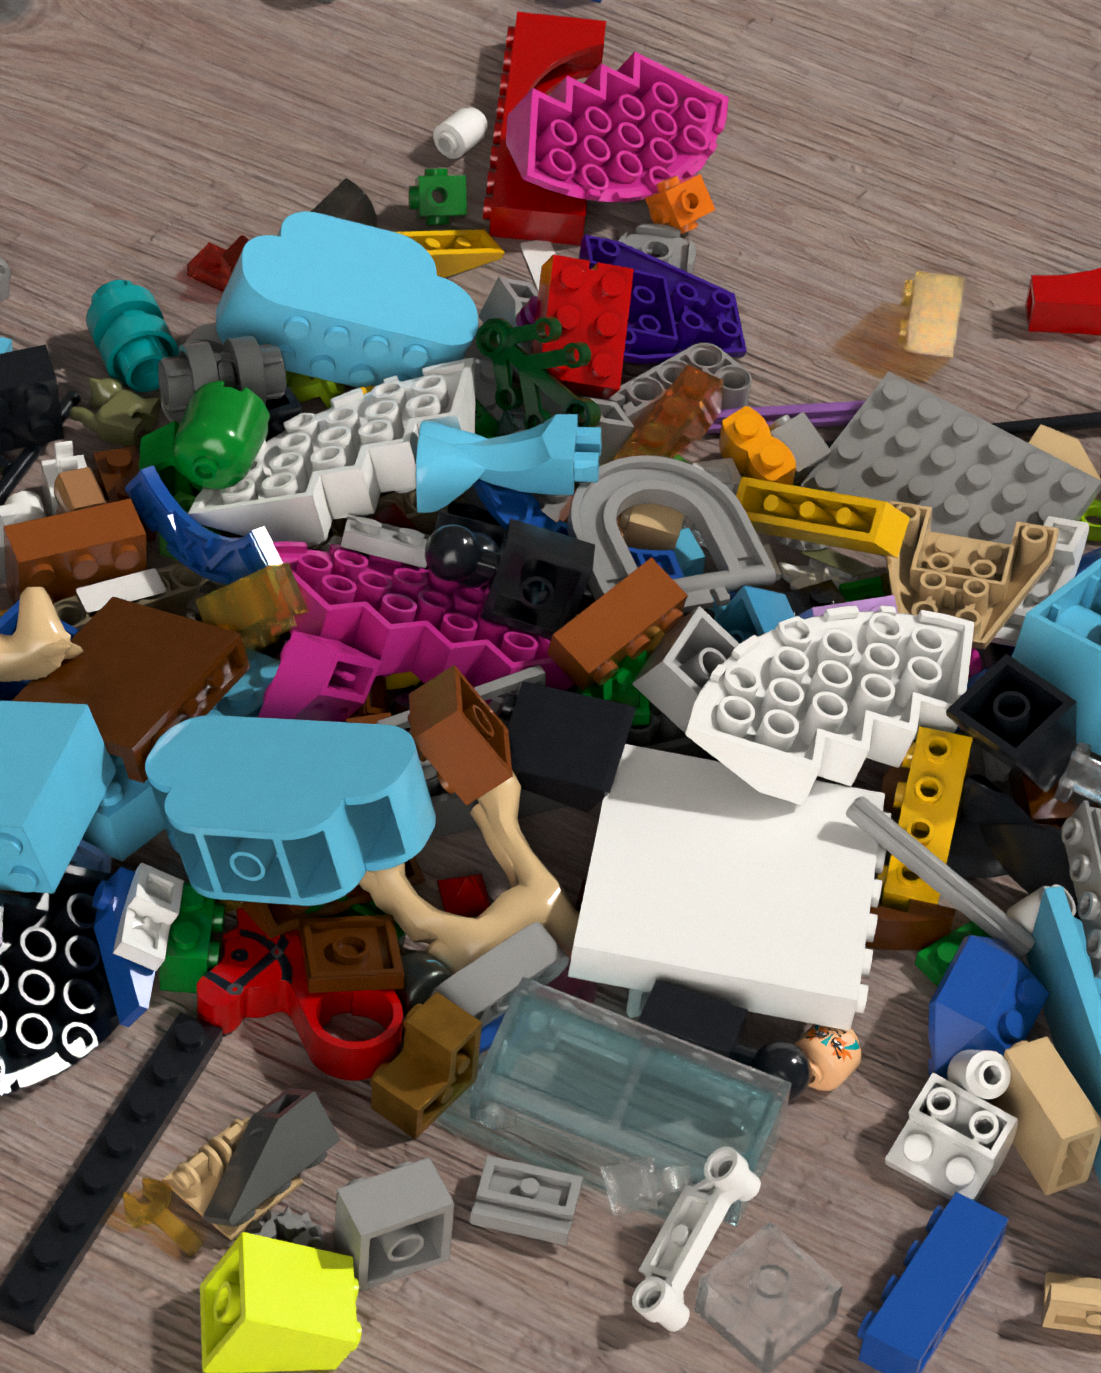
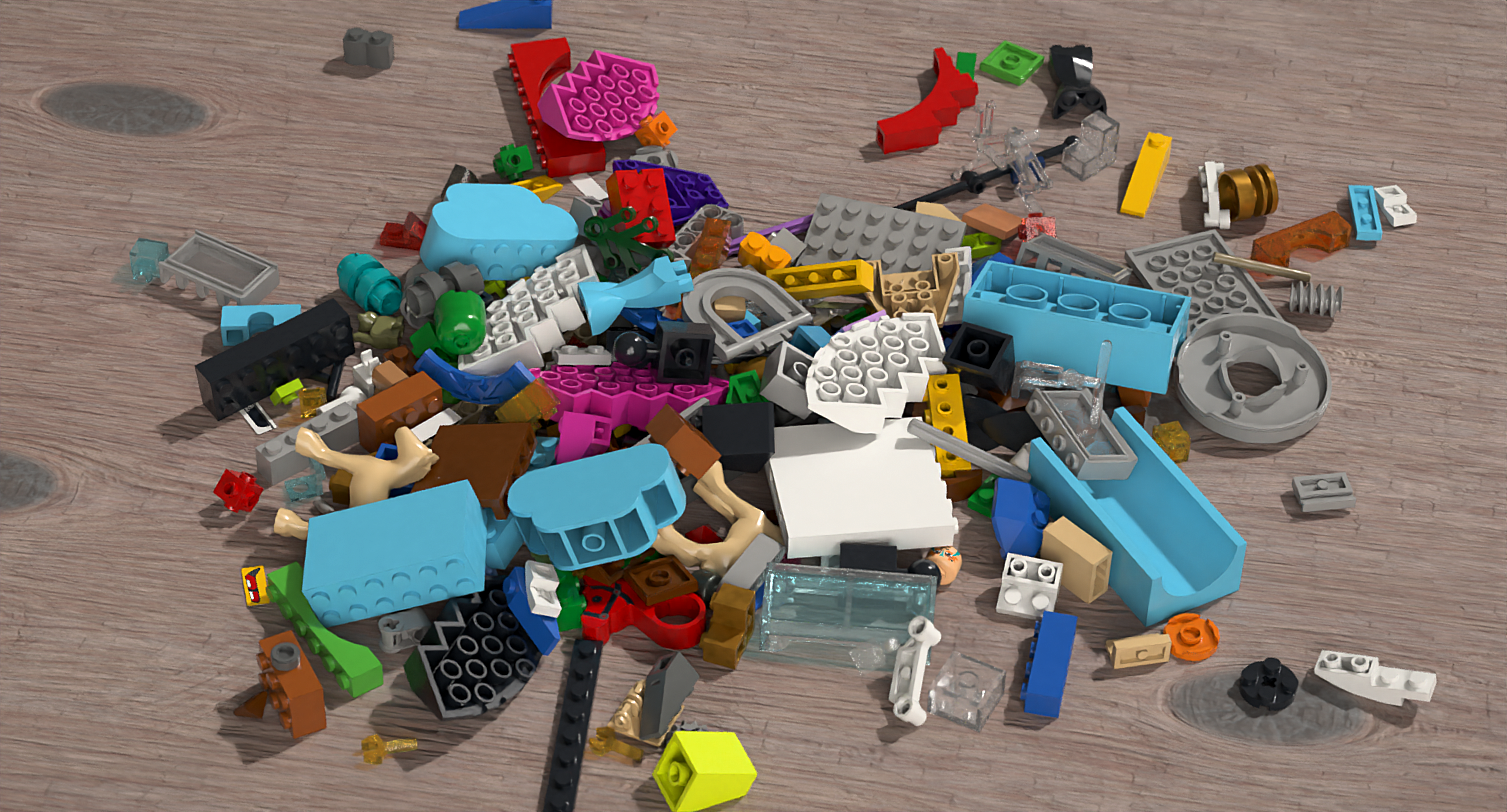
camera: 15 degrees left, 5 degrees down
light grey brick [334,1157,454,1293] -> none
white brick [433,107,488,159] -> none
light grey plate [470,1155,583,1246] -> none
dark orange brick [547,557,688,691] -> none
clear yellow brick [897,271,965,359] -> none
white brick [947,1049,1011,1099] -> none

